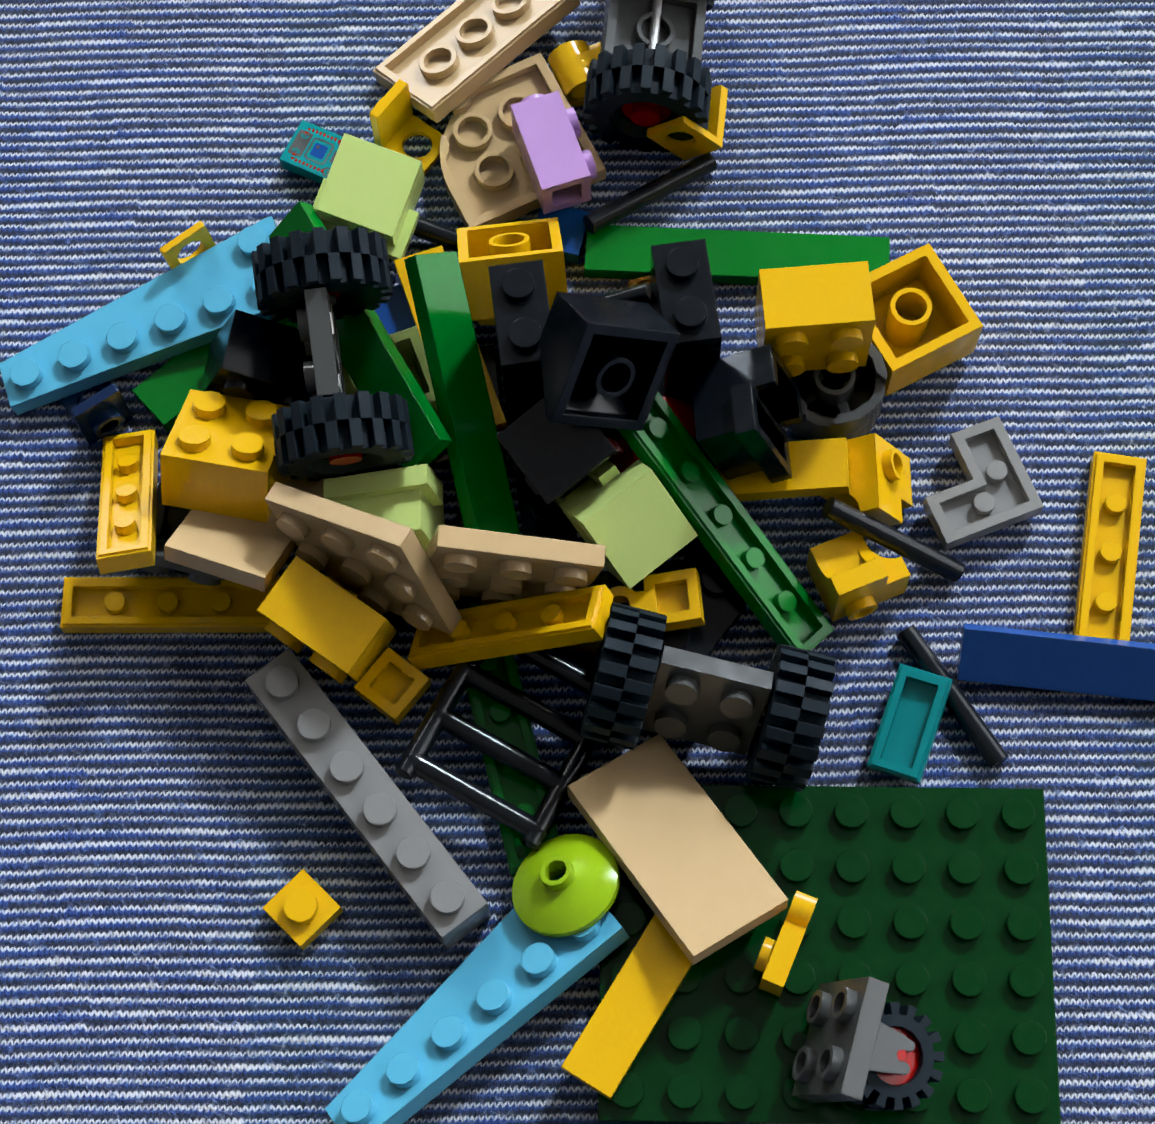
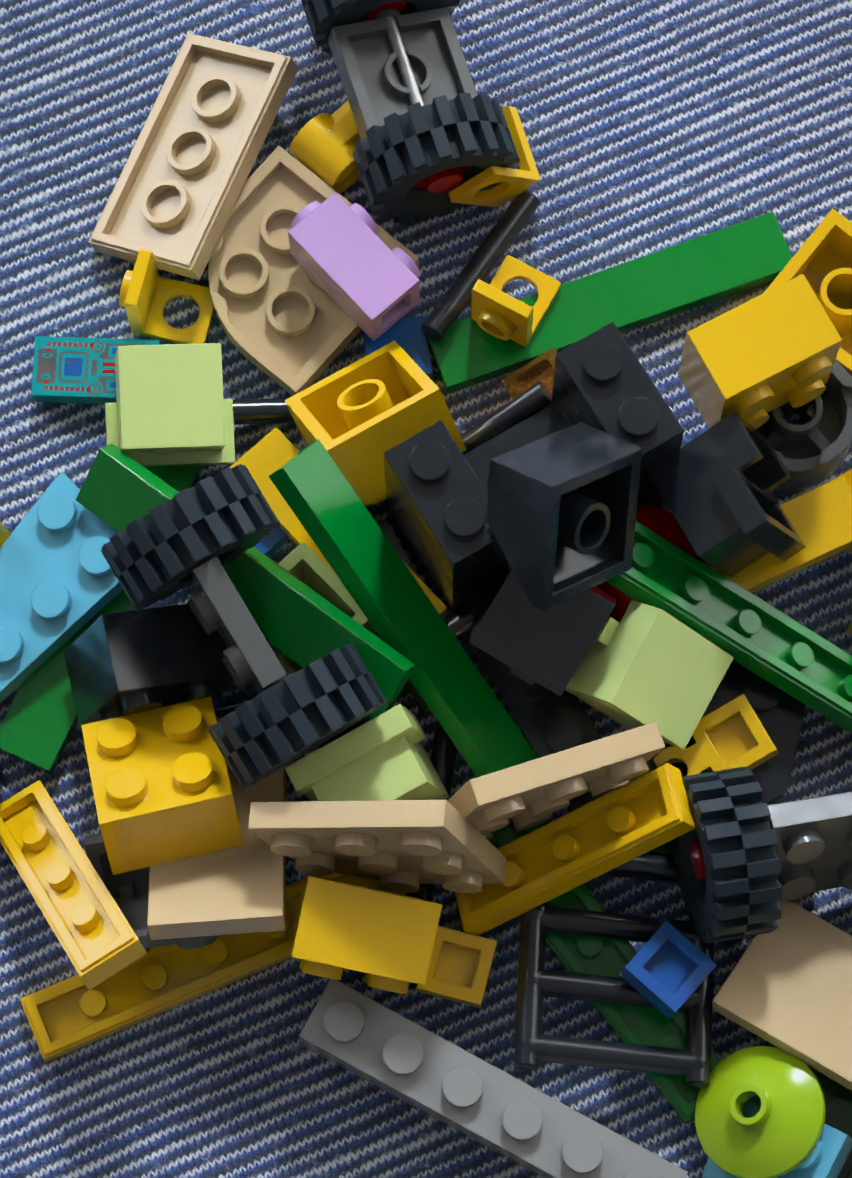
camera: 25 degrees left, 5 degrees up
none -> yellow bracket [471,255,561,347]
none -> blue plate [619,920,717,1019]

